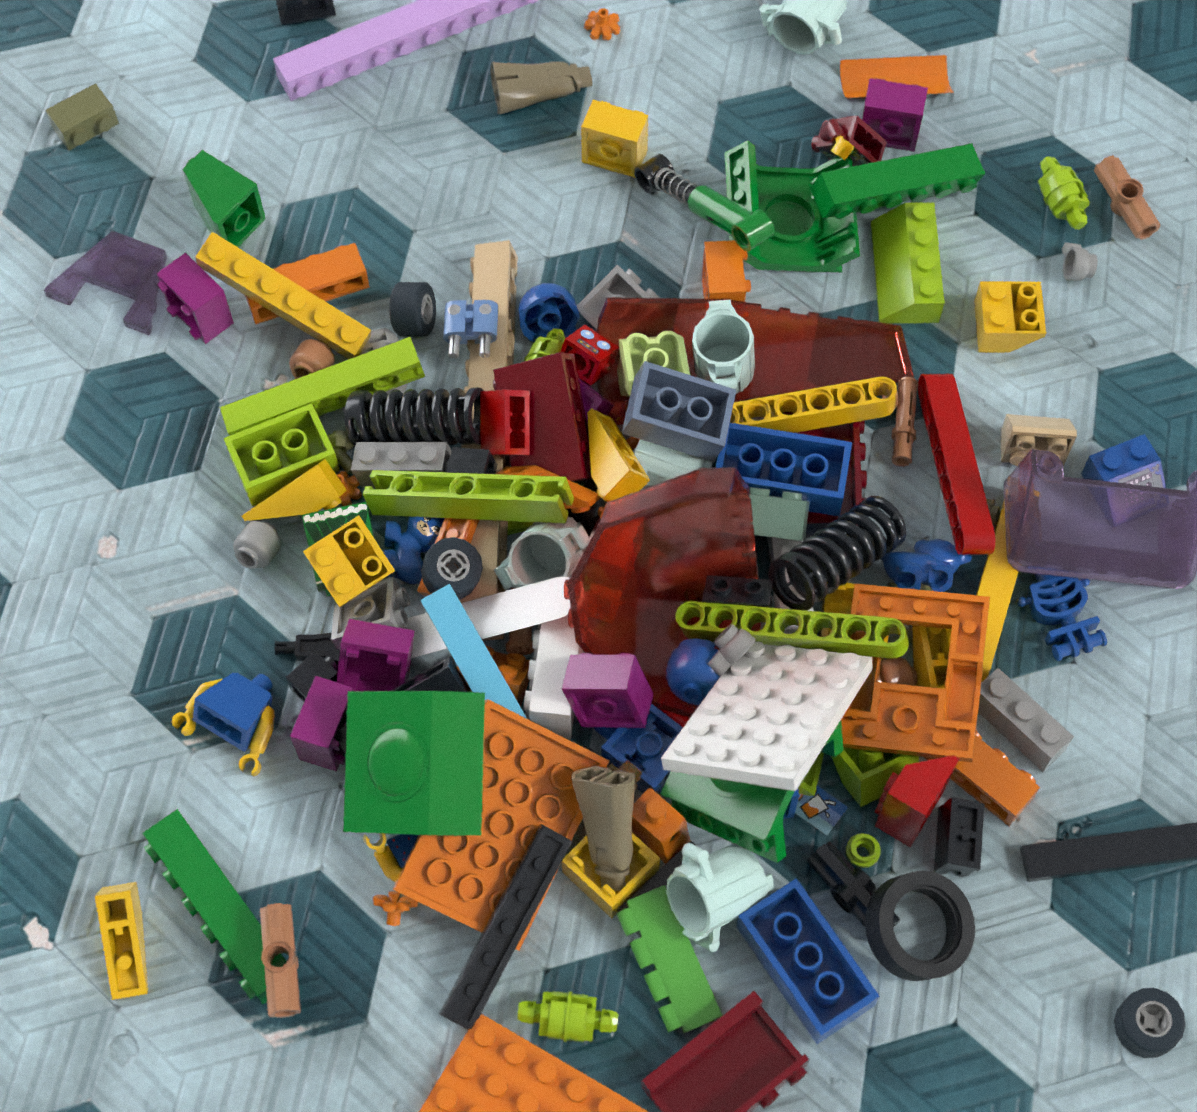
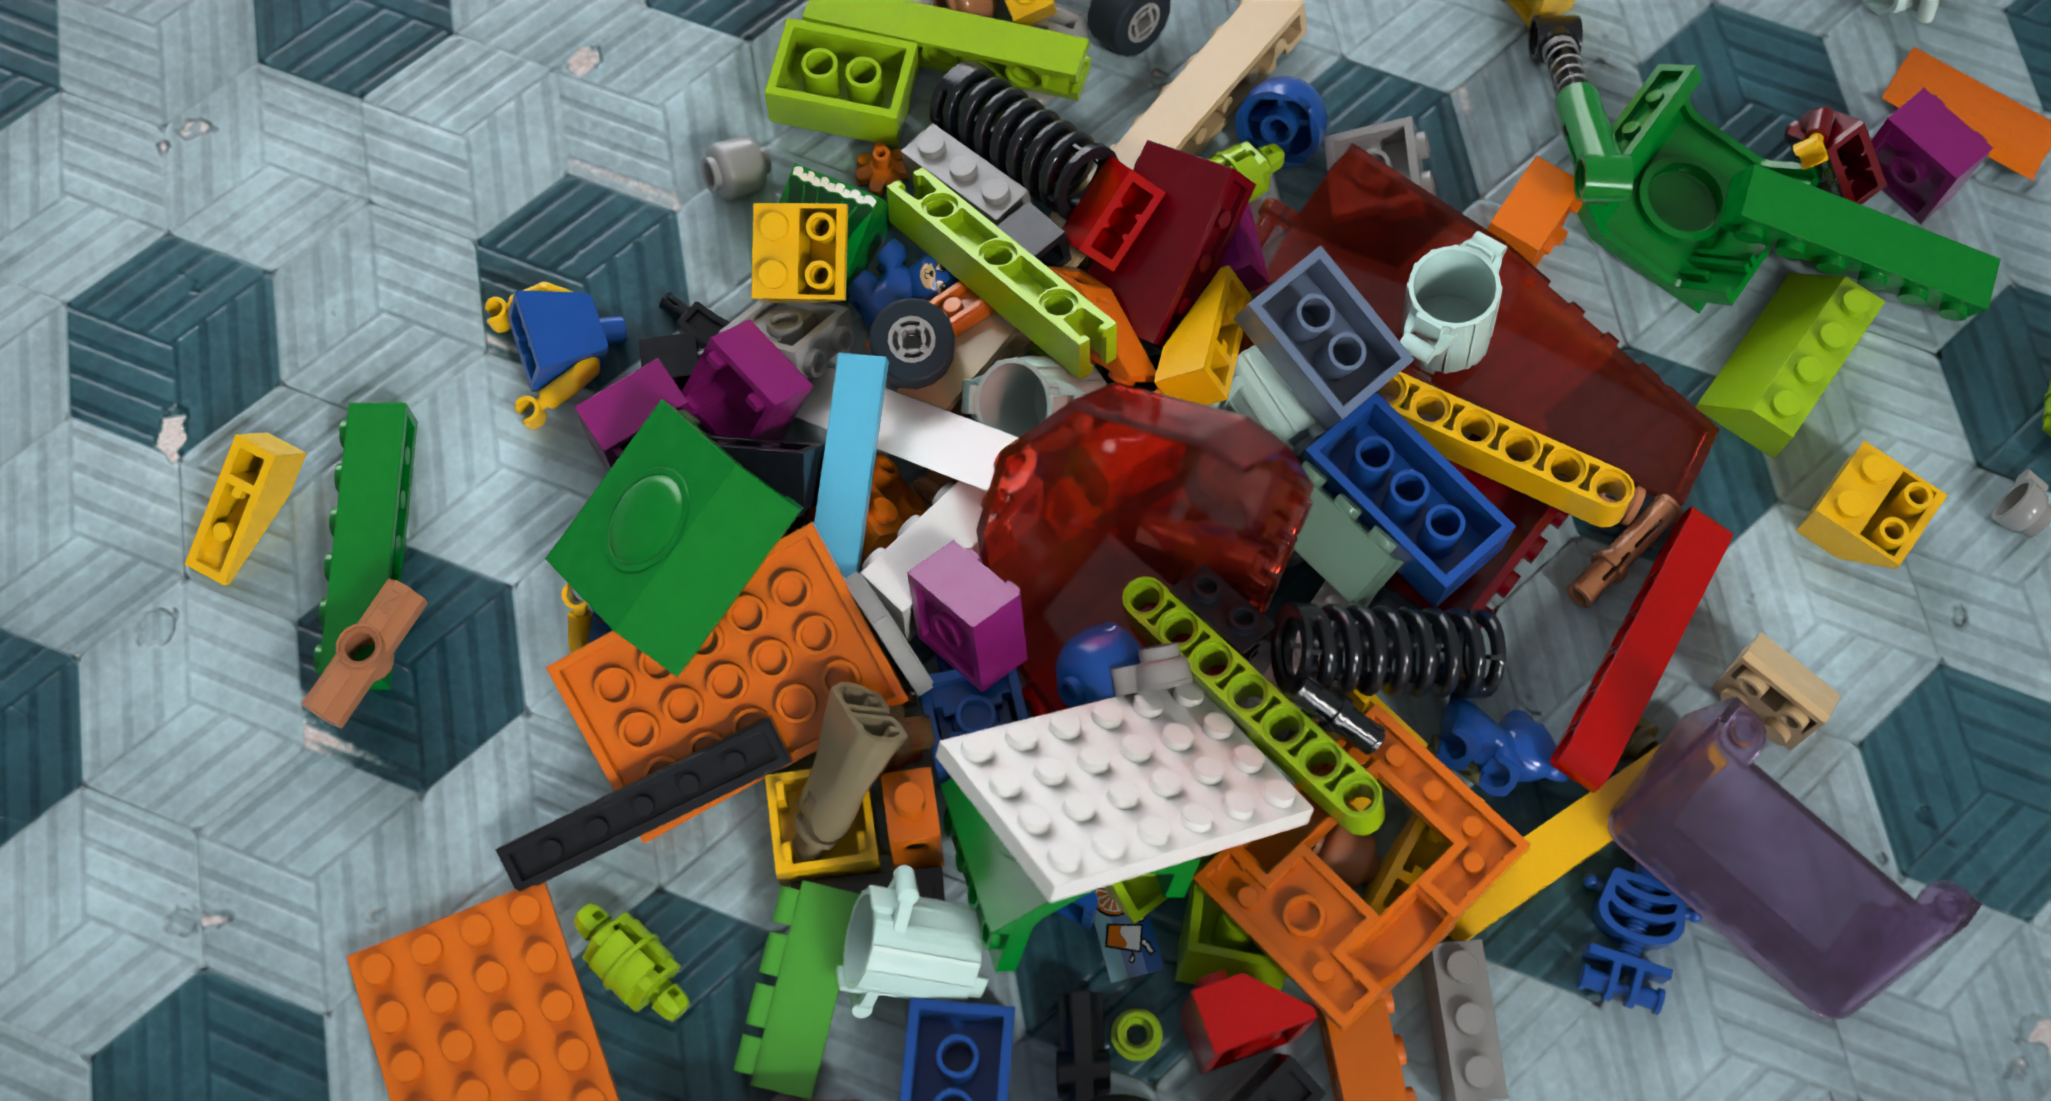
camera: 35 degrees right, 5 degrees up
yellow slope [241,459,347,521] -> none
olive plate [327,430,355,475] -> none
orange plant [373,891,418,926] -> none
medium blue piece [443,300,498,358] -> none
red head [560,325,619,385] -> none
yellowish green piece [617,331,690,397] -> none
blue slope [1081,434,1169,525] -> none
none -> light grey tile [845,571,934,697]
none -> black pin [1285,671,1386,755]

